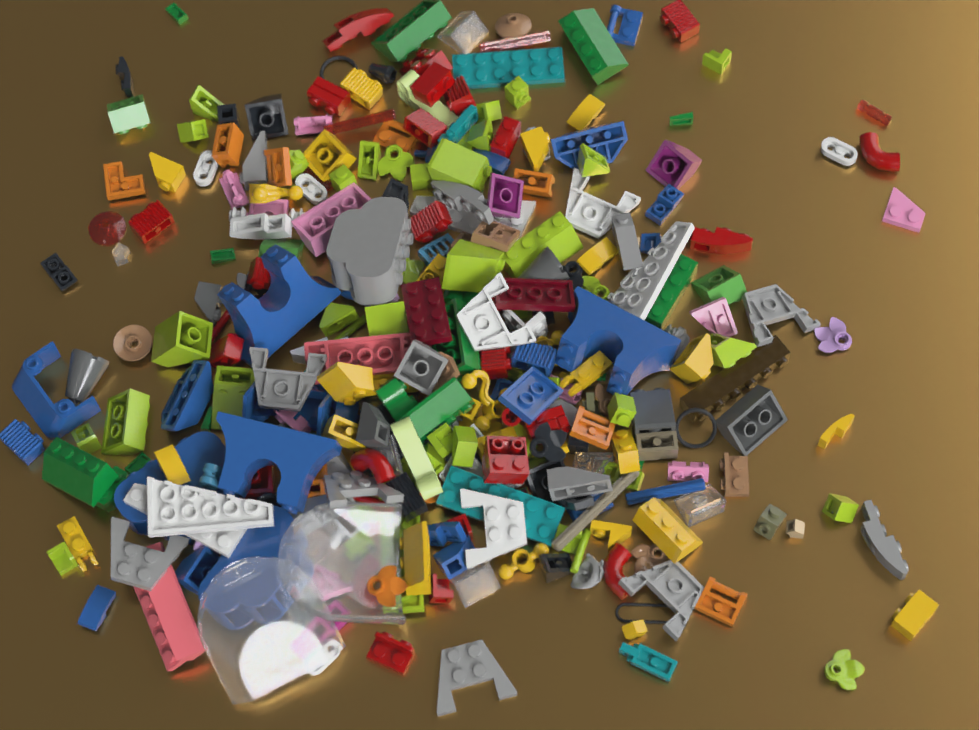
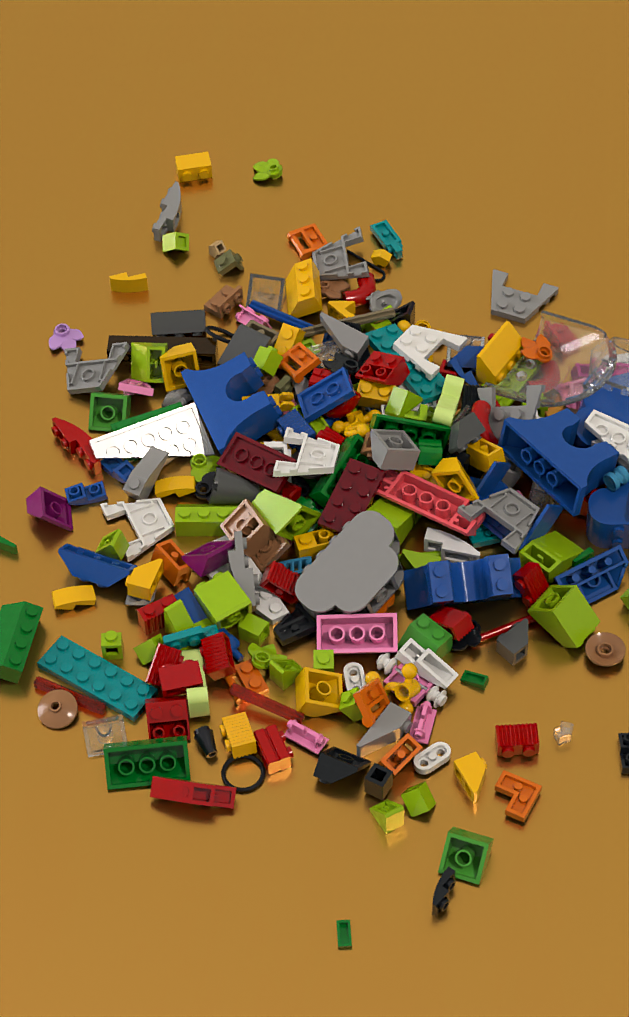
camera: 145 degrees left, 15 degrees down
clear red dish [88,211,127,246] -> none

